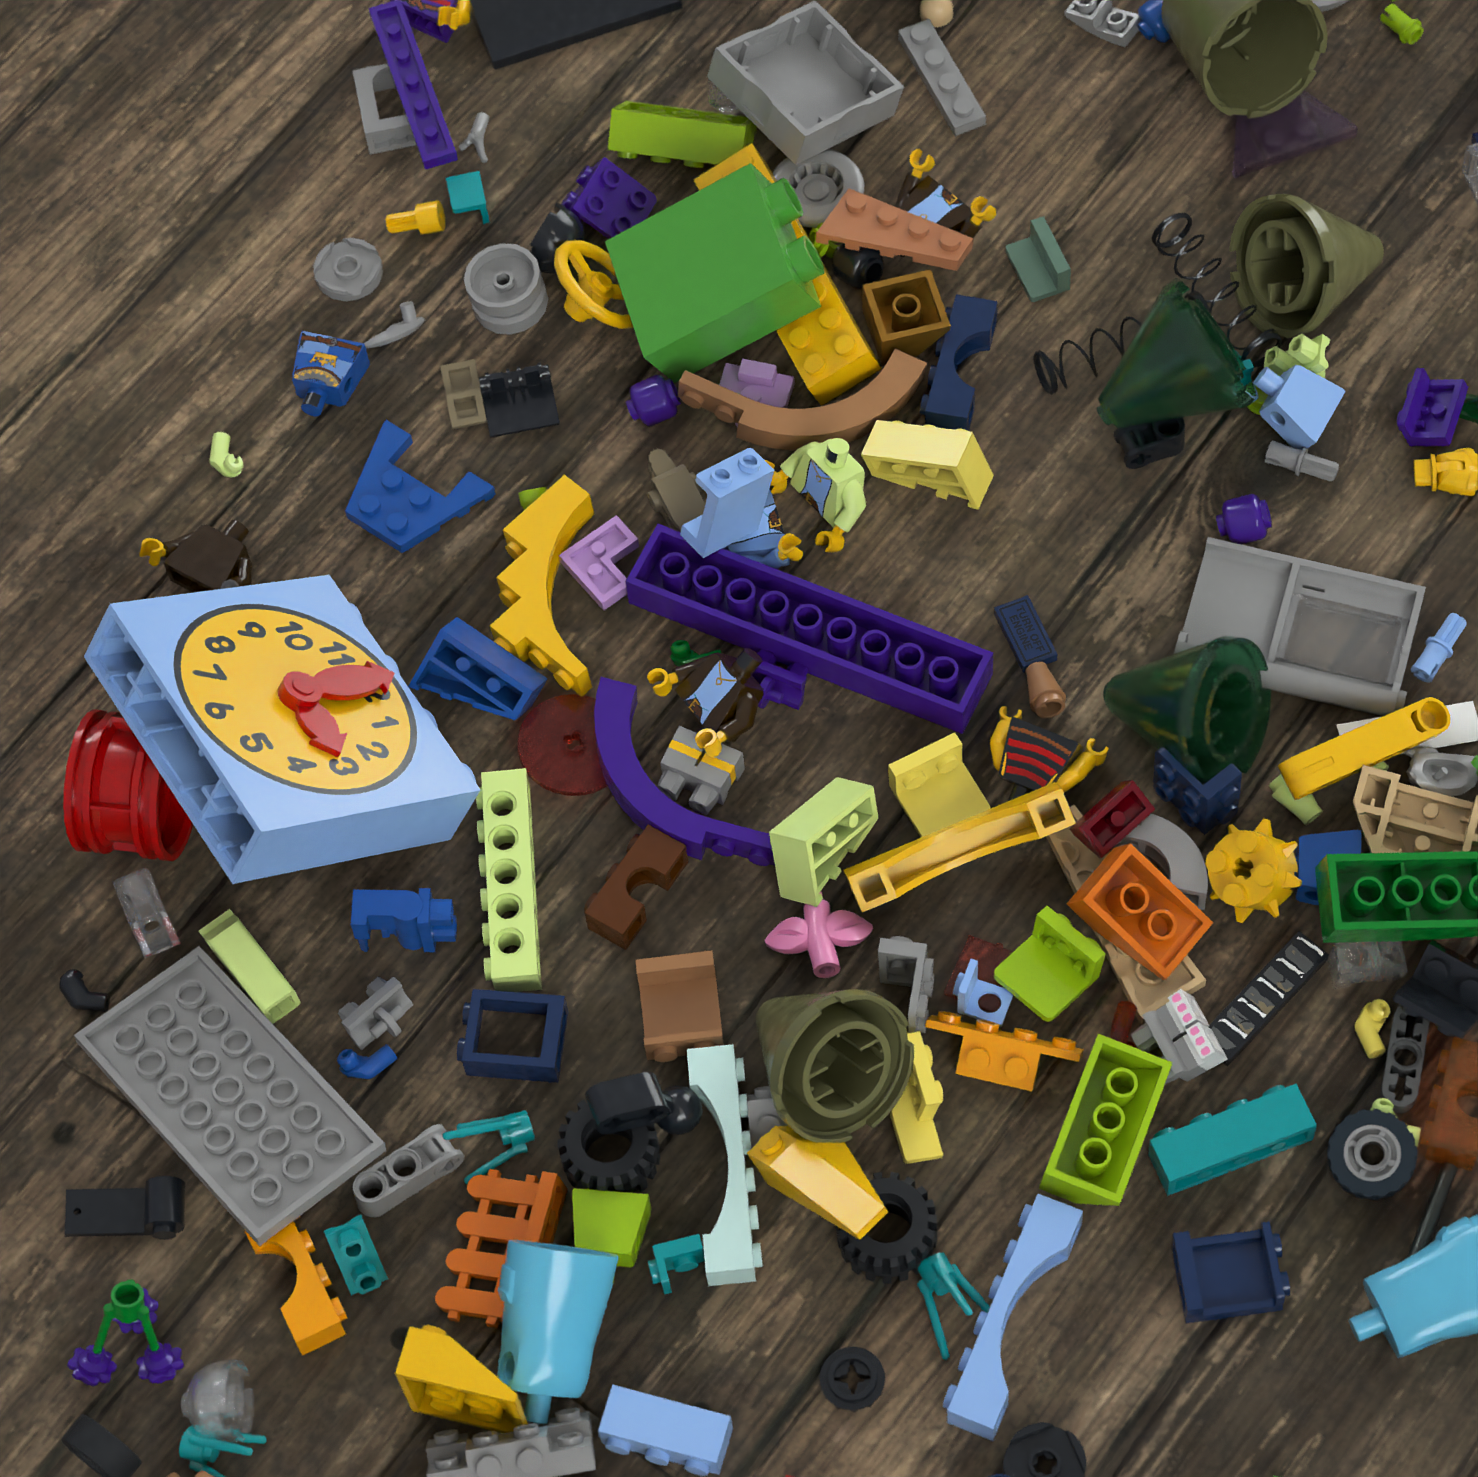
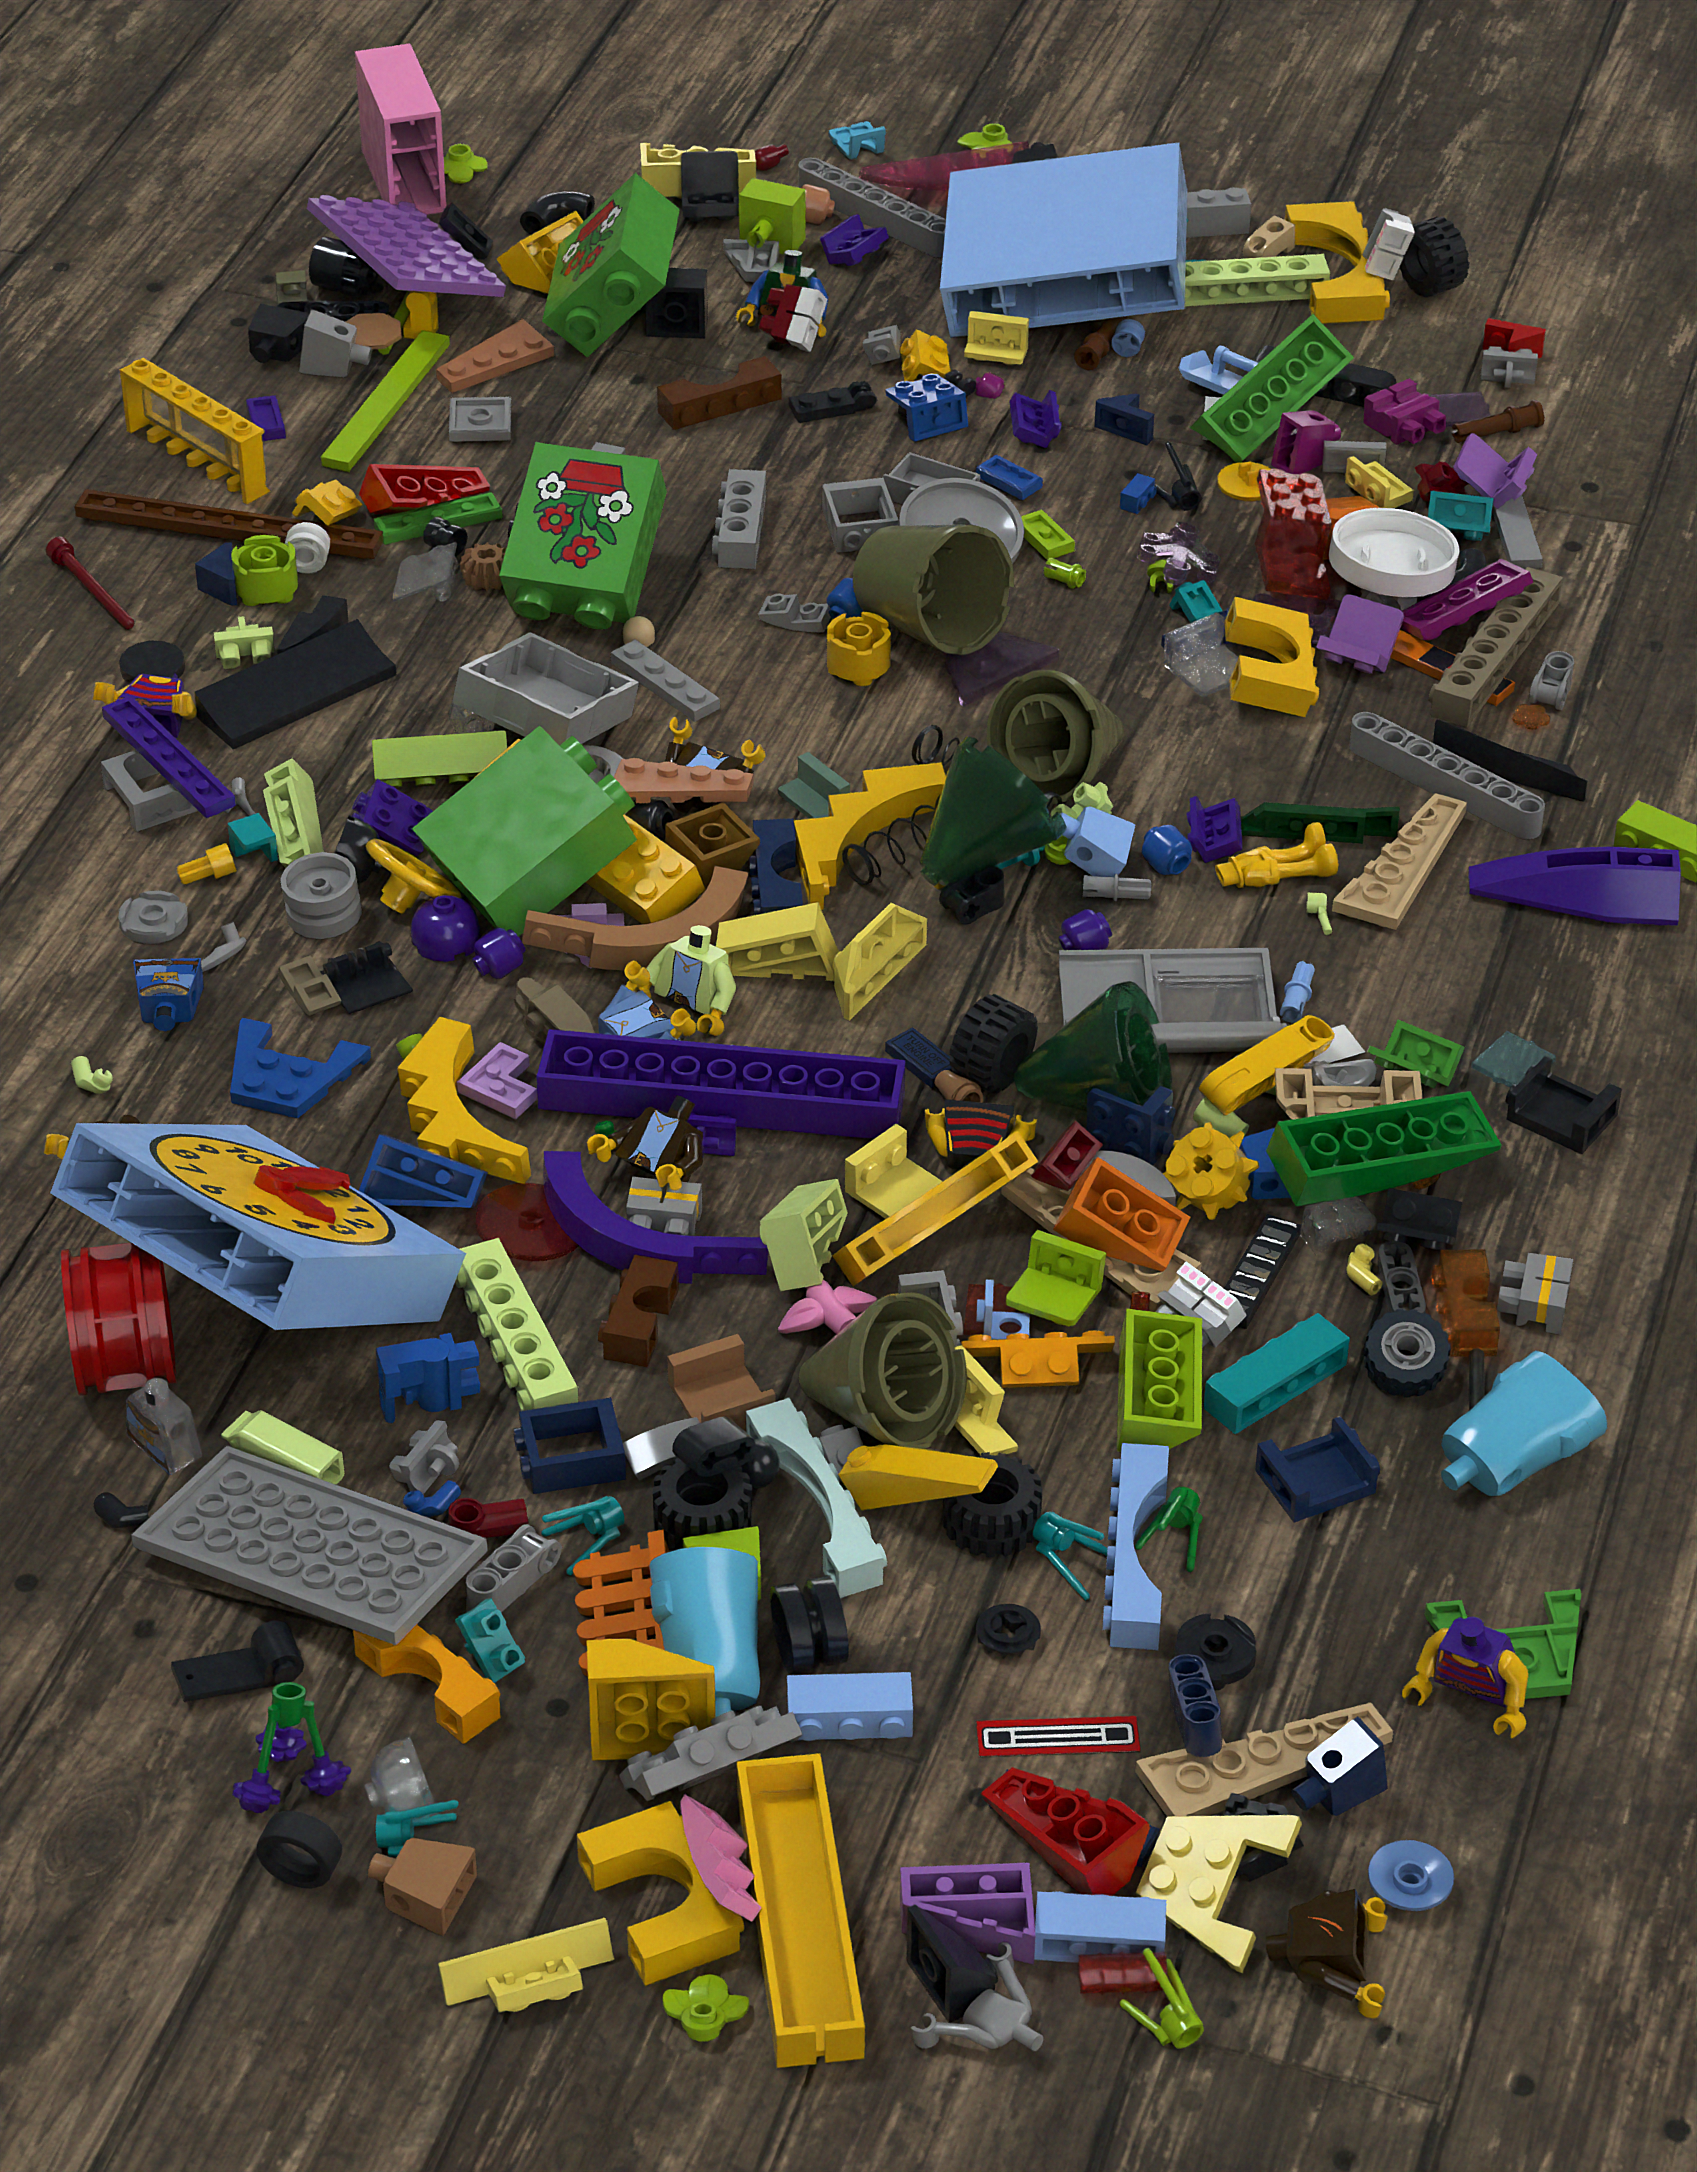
camera: 25 degrees left, 20 degrees down
teal bracket [648,1234,705,1294] -> none
light blue panel [680,448,774,558] -> none
none -> yellowish green wedge [263,758,324,868]
none -> dark purple cylinder [411,895,481,962]
none -> dark red piece [449,1498,529,1538]
none -> light grey slope [623,1417,700,1481]
none -> black wheel [770,1575,849,1674]
none -> yellow arch [794,763,953,910]
none -> yellow brick [827,612,891,686]
none -> light yellow wedge [832,903,927,1021]
none -> black tyre [949,994,1038,1094]
none -> green plant [1135,1487,1203,1572]
none -> blue head [1141,825,1192,875]

